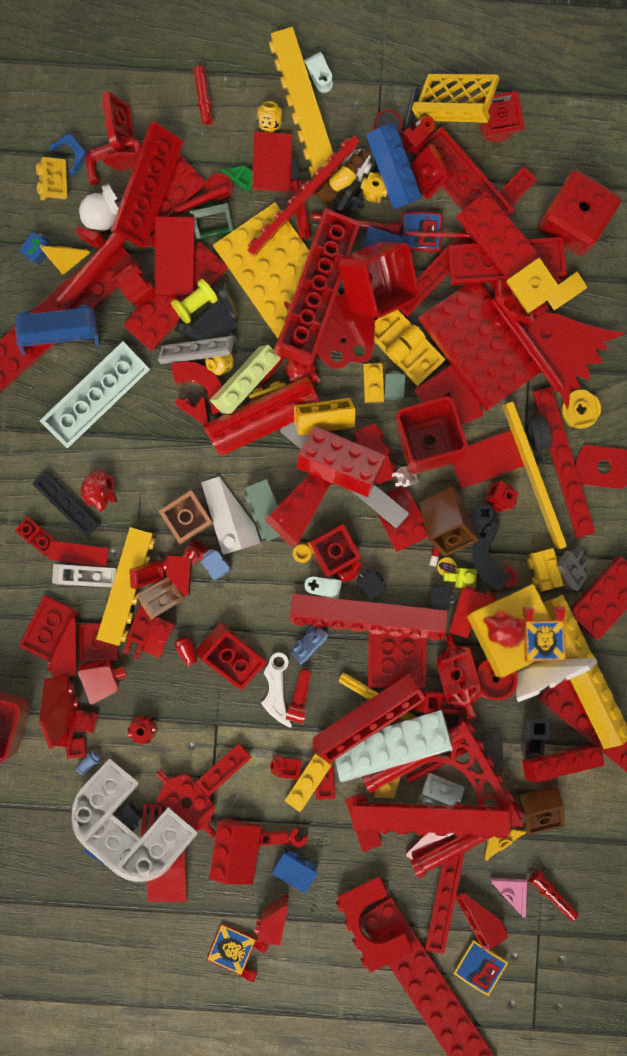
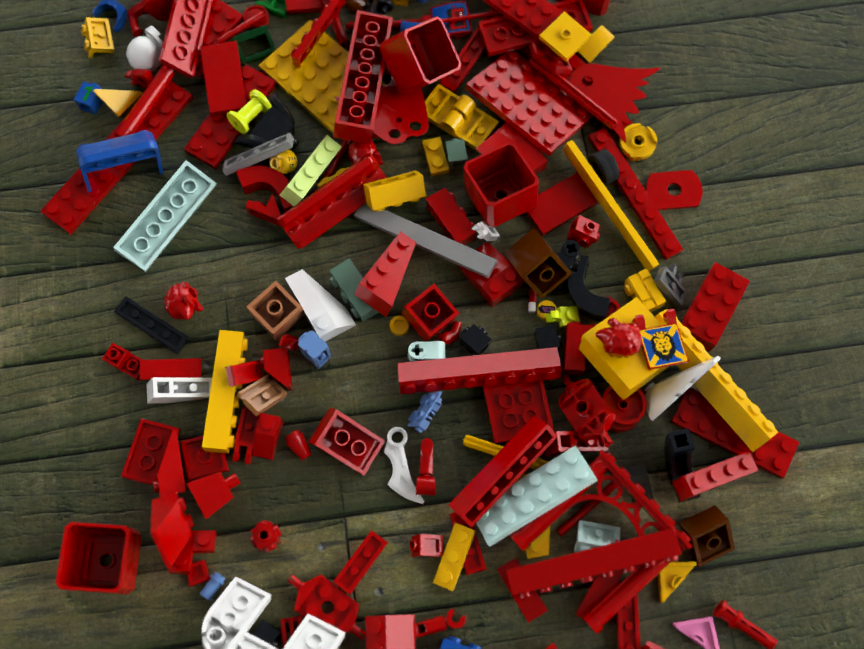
camera: 10 degrees left, 15 degrees down
red brick [111,263,155,308] -> none
red brick [296,426,386,498] -> none

